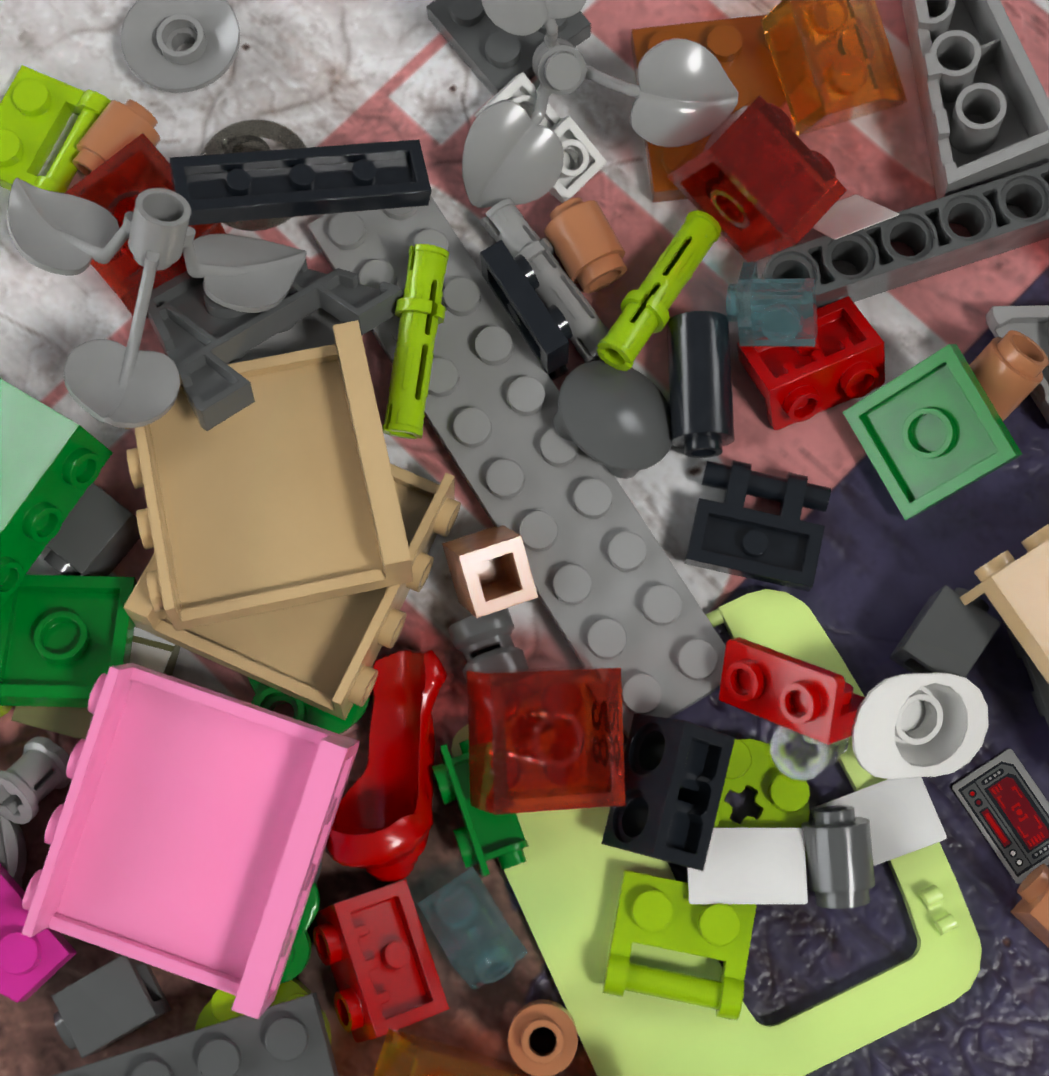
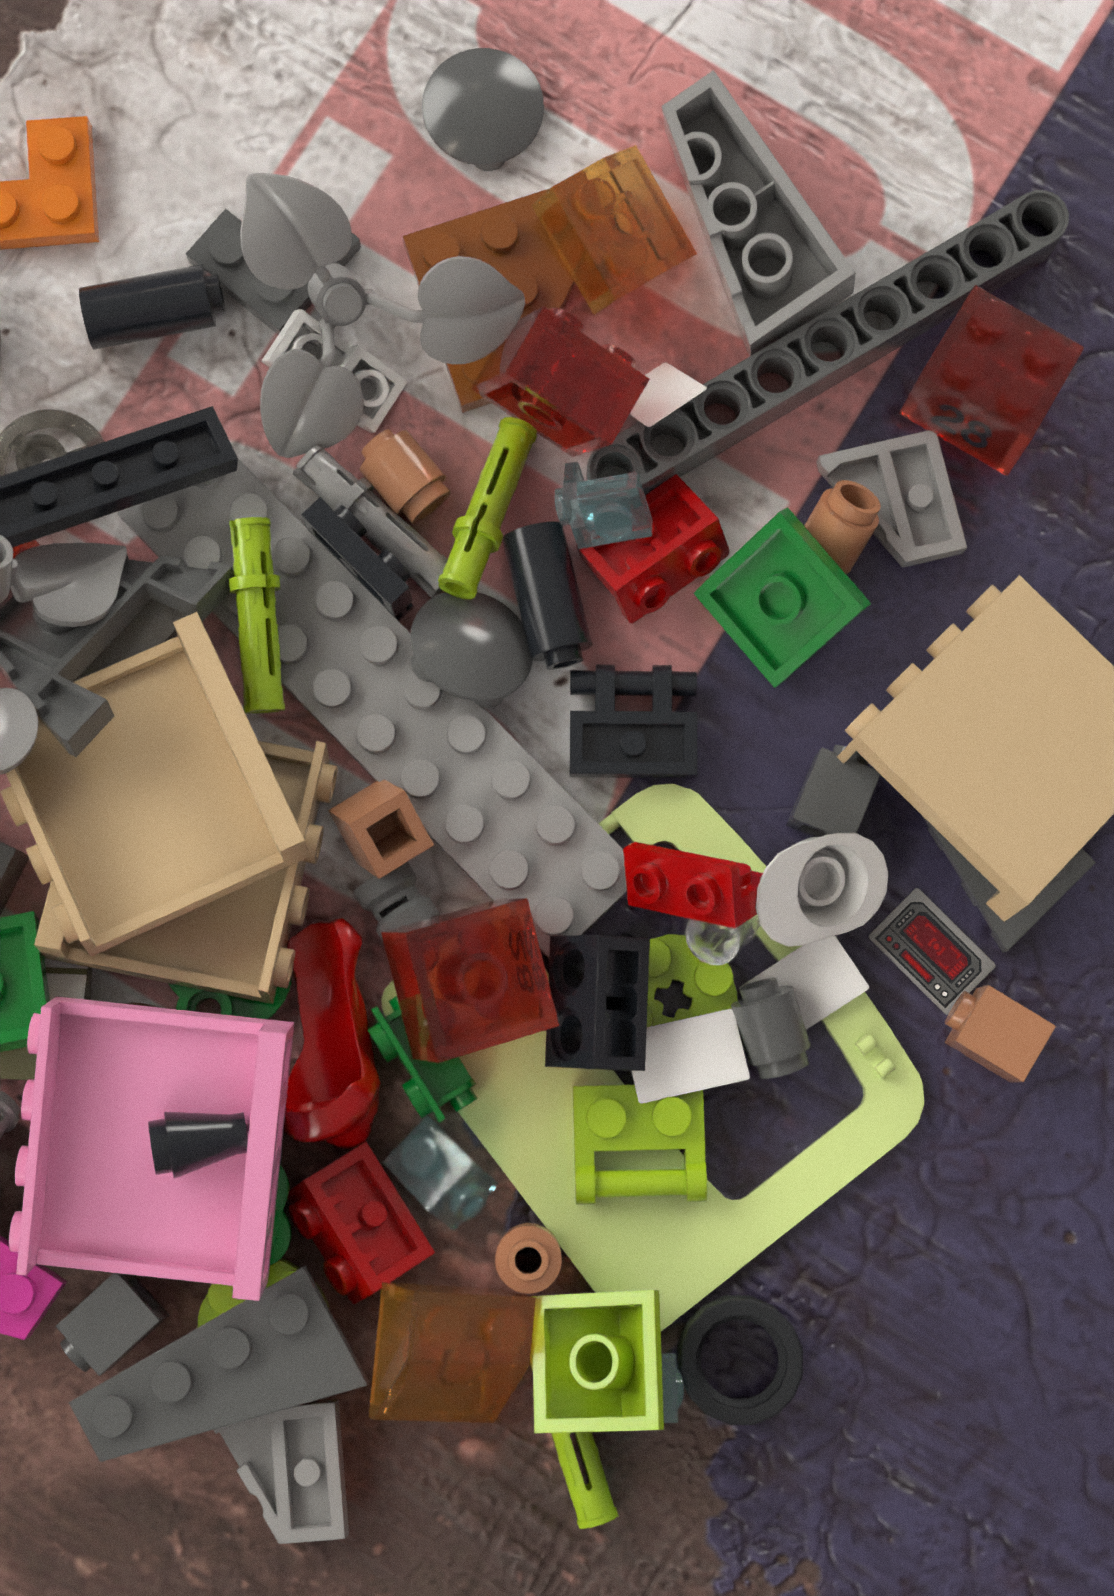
camera: 20 degrees left, 5 degrees up
none -> black brick [79,264,226,350]
none -> black cone [148,1112,248,1179]

